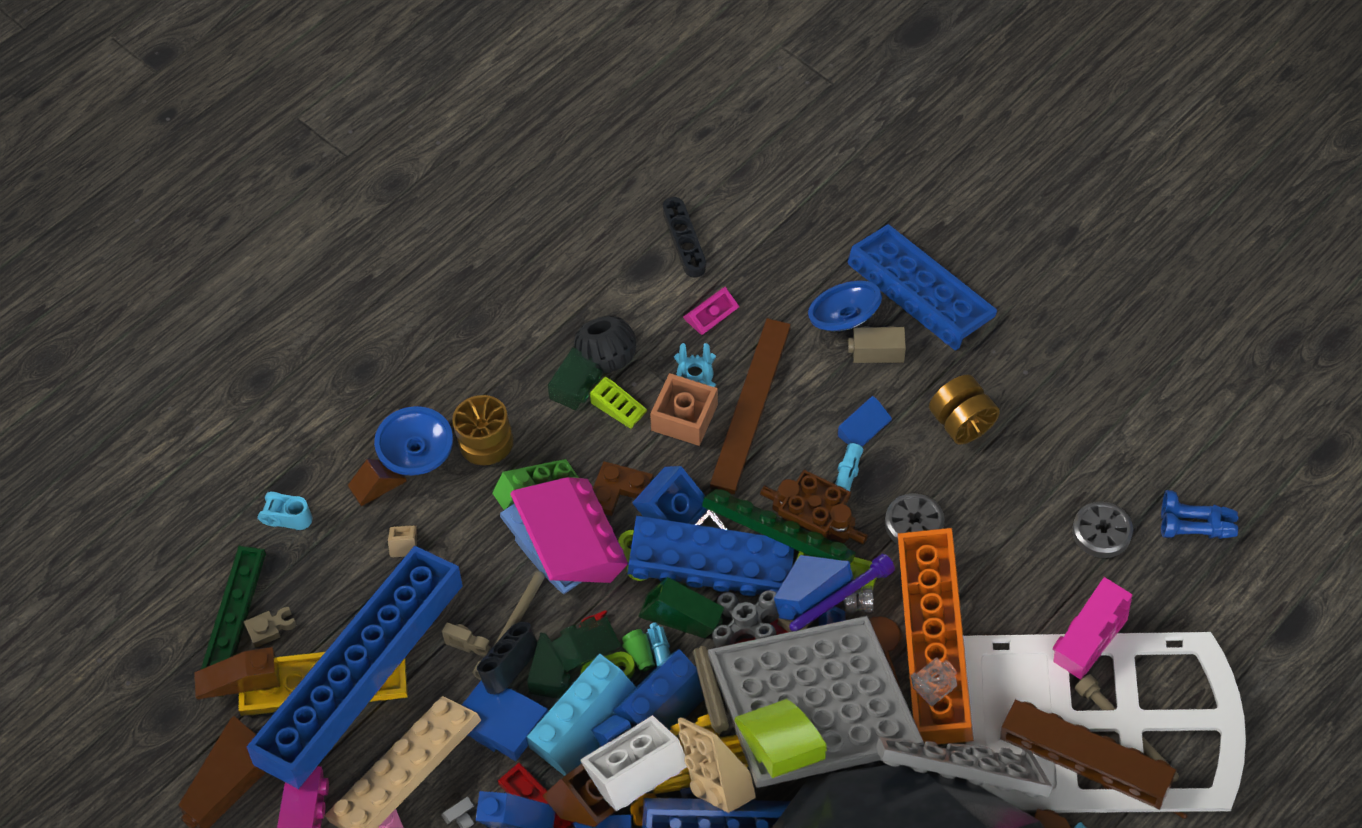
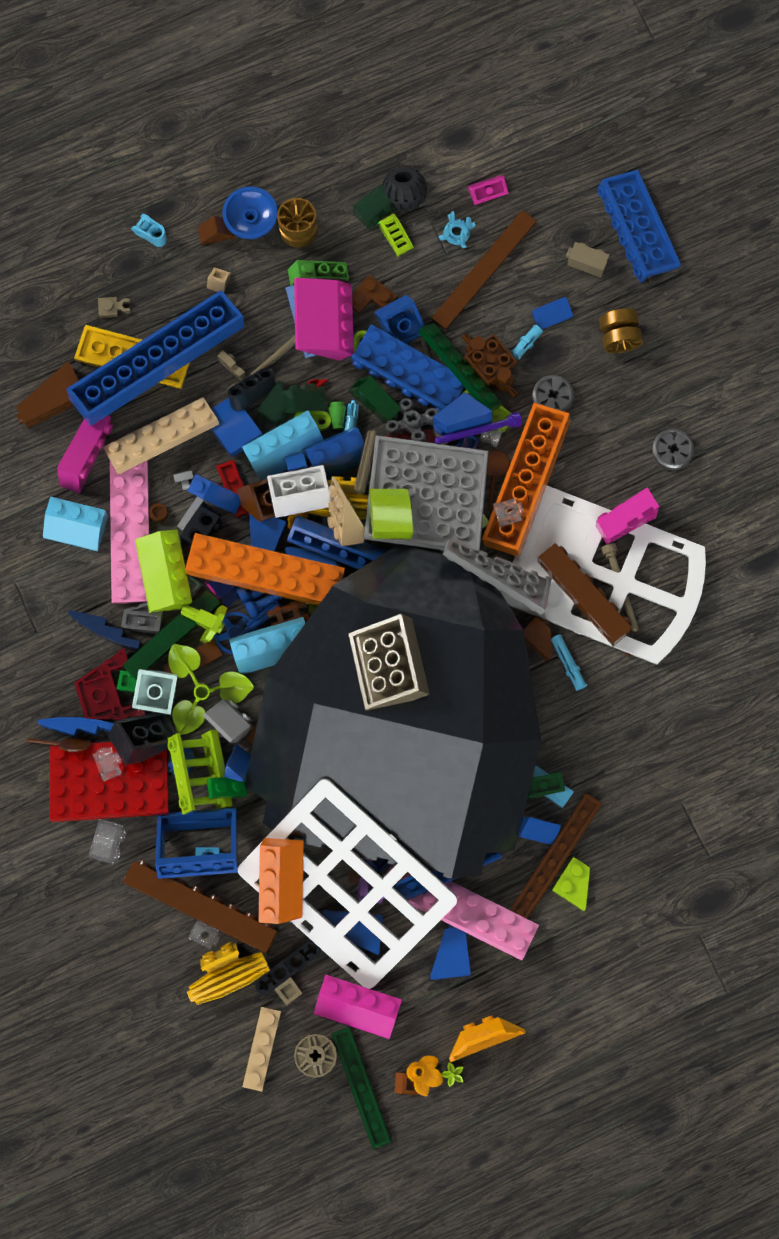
camera: 20 degrees right, 20 degrees up
reddish brown slope [194,647,280,700] -> none
dark green tile [201,546,266,697] -> none
nougat brick [650,373,718,446] -> none
black beam [663,197,706,278] -> none
blue dish [808,281,882,331] -> none
blue piece [1161,490,1238,539] -> none

